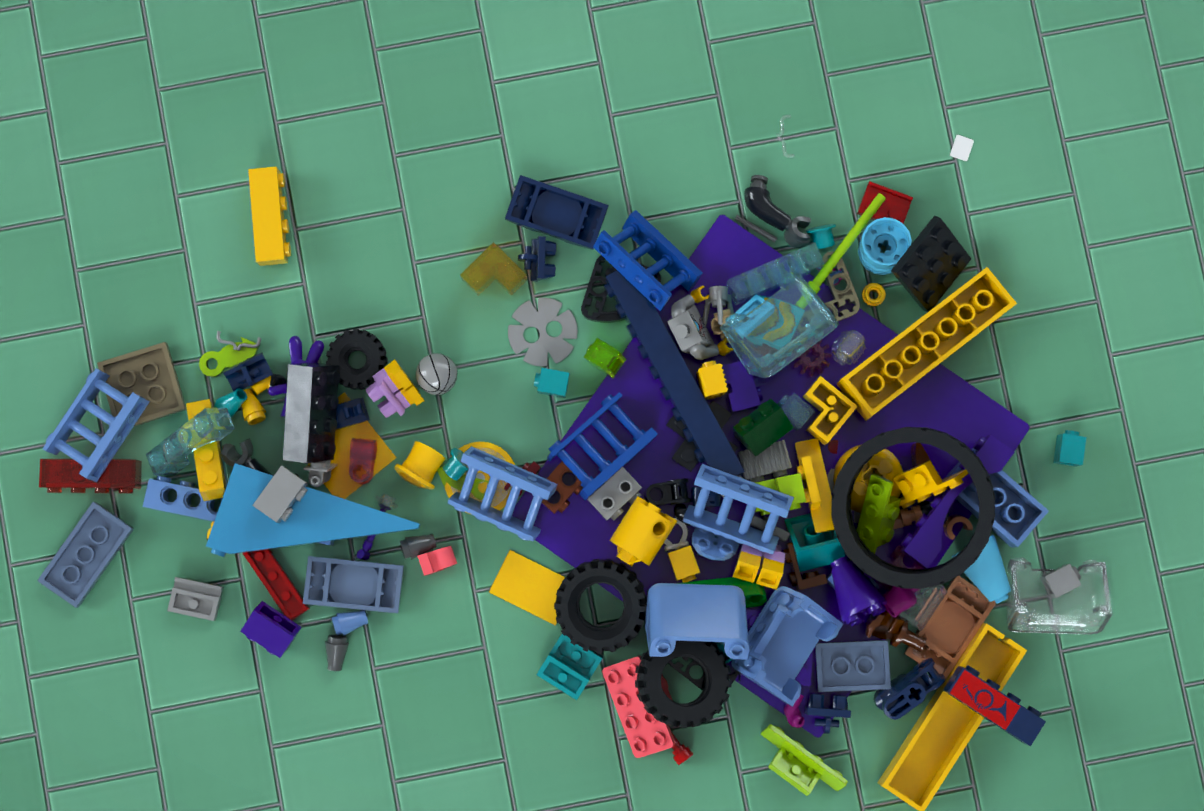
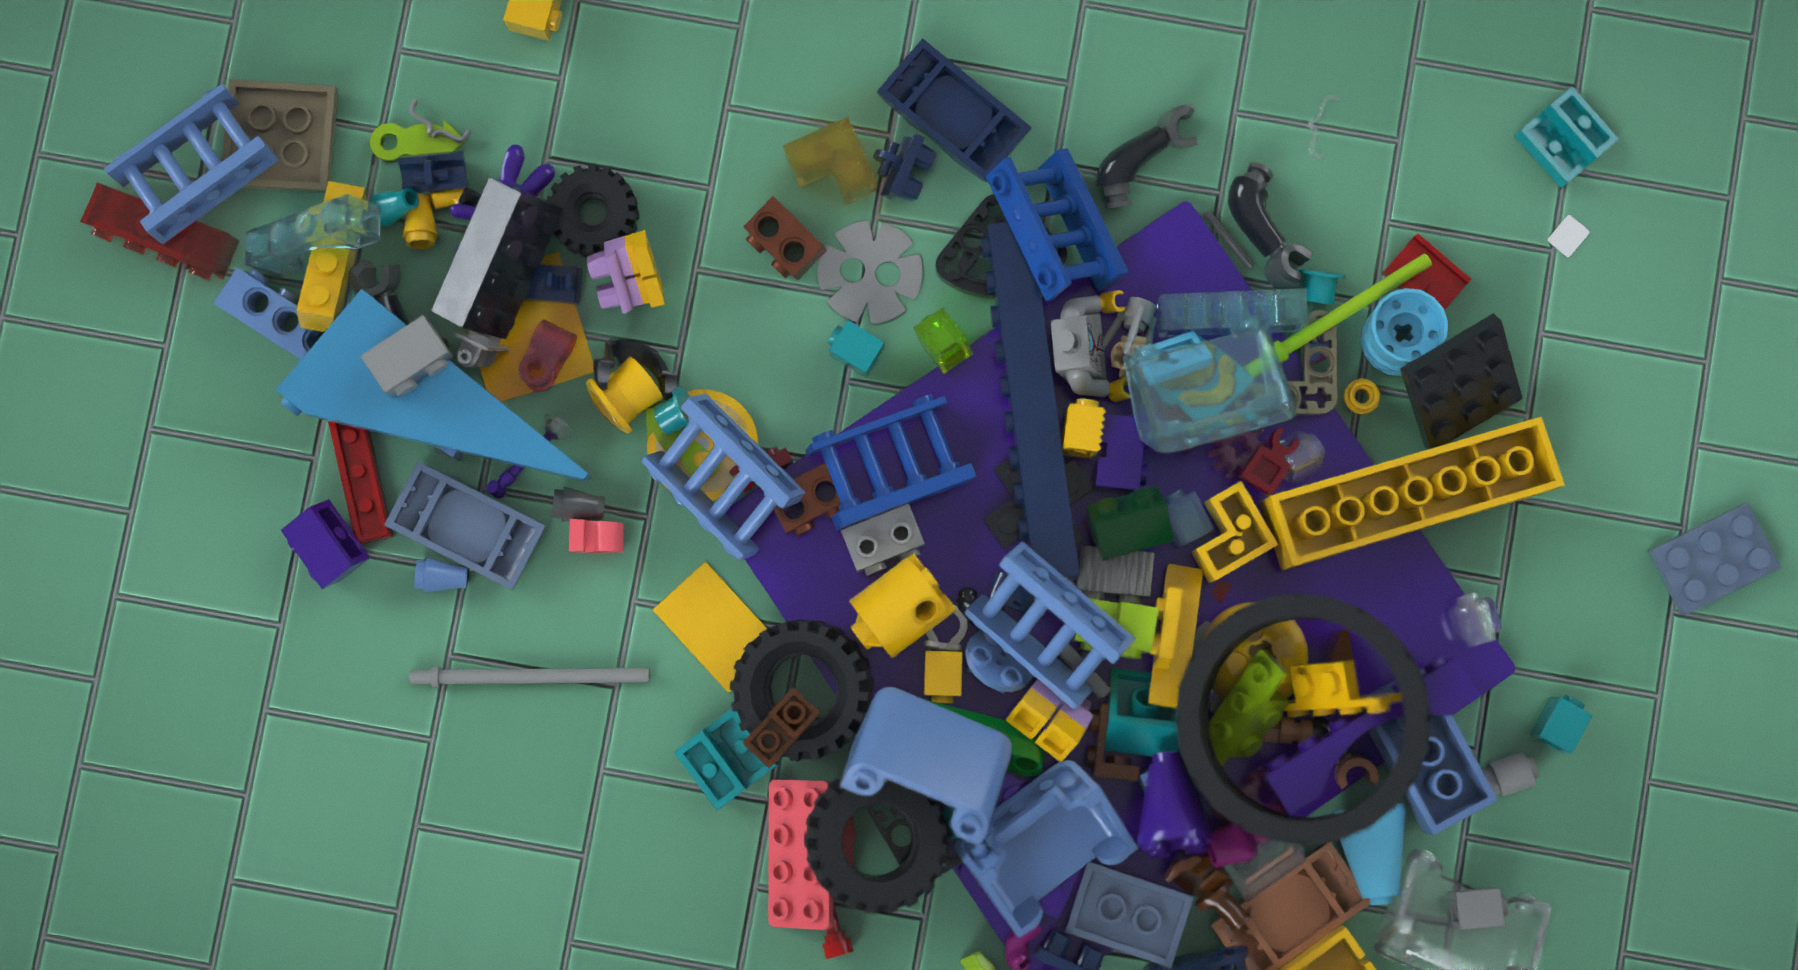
camera: 25 degrees right, 0 degrees up
sand blue plate [37,502,134,608] -> none
light grey plate [167,577,224,621] -> none
dark grey cone [325,634,349,671] -> none
light grey piece [416,353,457,395] -> none
black piece [644,478,691,506] -> none
none -> light grey bar [409,666,650,688]
none -> black helmet [593,338,678,400]
none -> reddish brown slope [742,687,821,769]
none -> copper brick [743,196,827,281]
none -> black piece [1096,105,1198,209]
none -> dark red plate [1239,427,1300,497]
none -> clear head [1448,591,1502,648]
none -> light grey brick [1482,752,1539,798]
none -> teal slope [1514,86,1619,188]
none -> sand blue plate [1648,503,1782,615]

